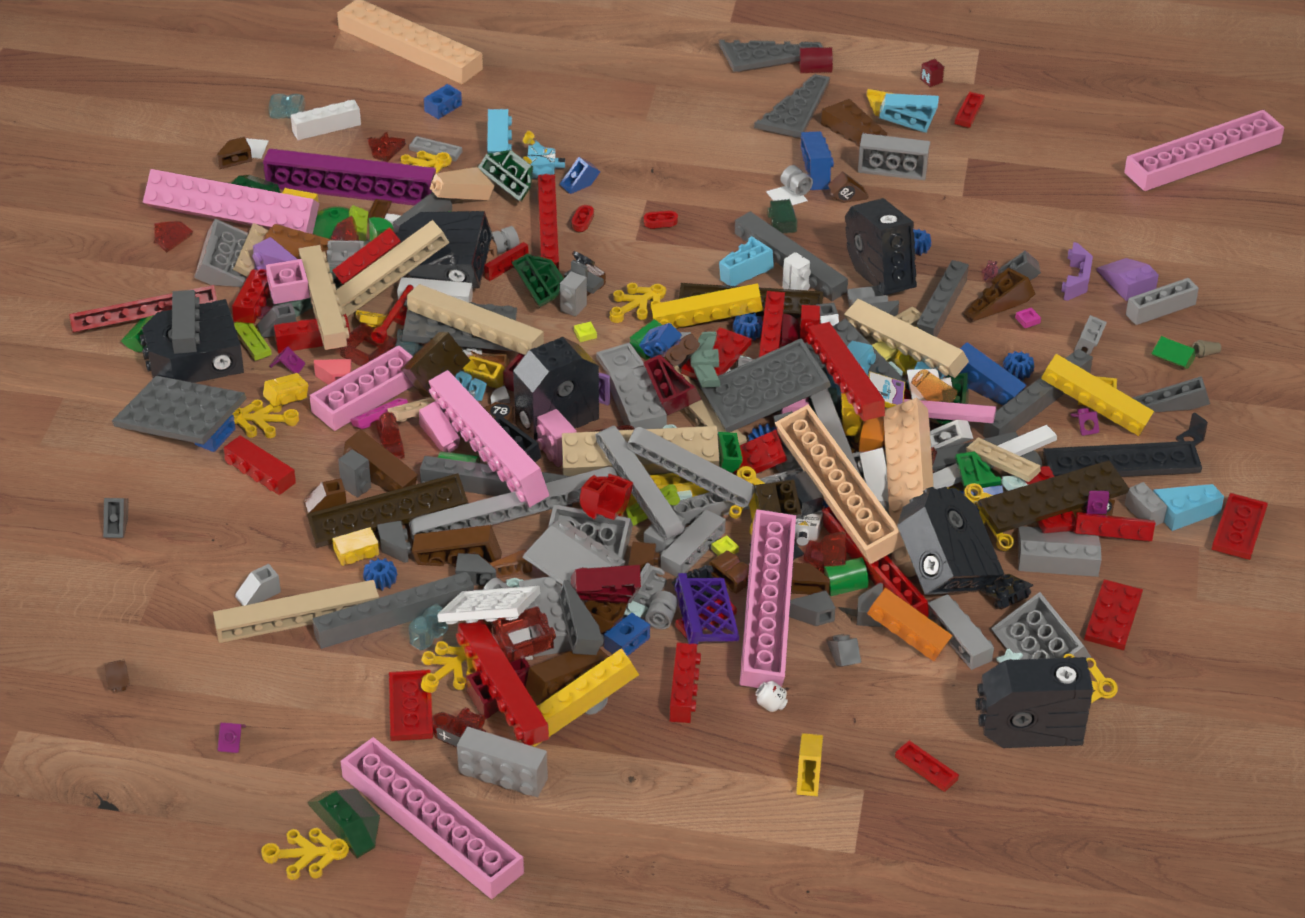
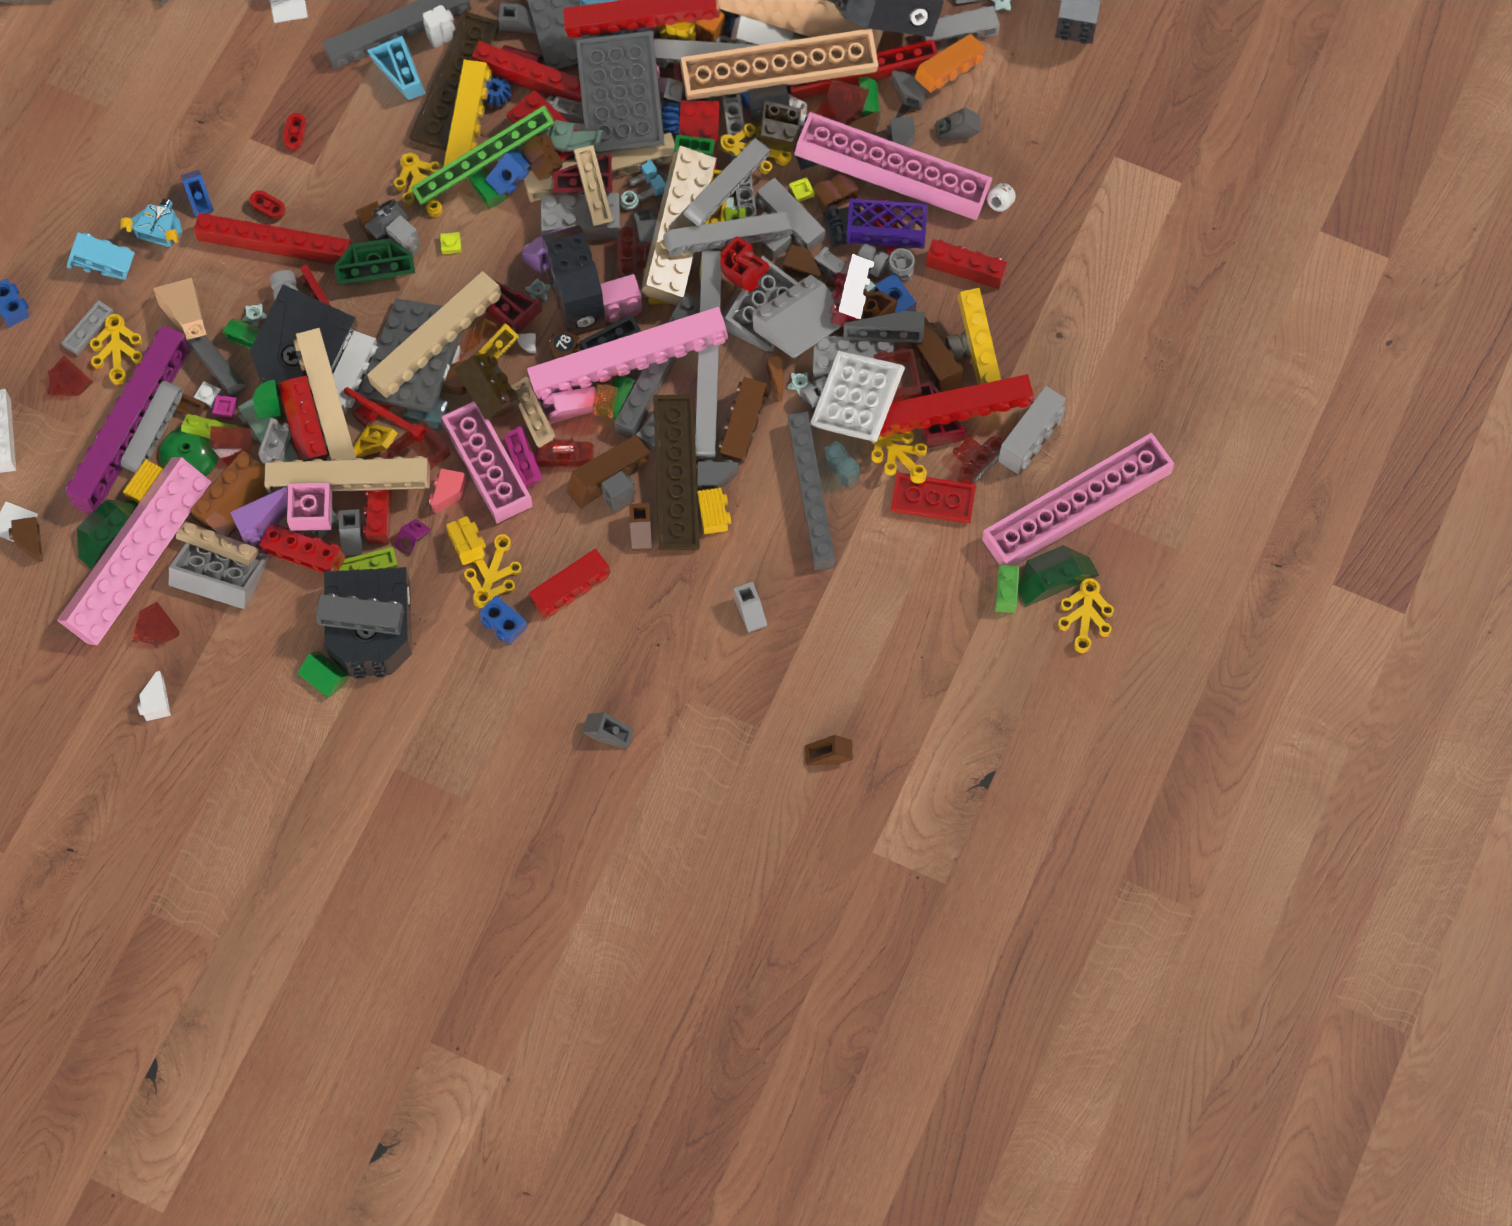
camera: 75 degrees left, 25 degrees up
red brick [69,285,217,333] -> none
dark grey plate [112,376,247,445] -> none
tan brick [213,580,379,643] -> none
magenta bracket [218,722,246,753] -> none
blue gear [363,558,397,591] -> none
medium azure piece [455,371,487,401] -> none
dark grey slope [456,553,496,586] -> none
dark green wedge [478,150,533,202] -> none
light grey plate [596,342,645,376] -> none
clear green brick [767,199,797,233] -> none
yellow slope [796,733,823,796] -> none
red brick [800,305,820,343] -> none
red plate [895,740,959,792] -> none
none -> light grey beam [121,381,183,473]
none -> white slope [137,671,171,721]
none -> bright green brick [411,106,556,205]
none -> tan plate [574,145,613,227]
none -> clear orange brick [593,384,618,418]
none -> light grey wheel [888,249,915,284]
none -> bright green brick [995,565,1019,613]

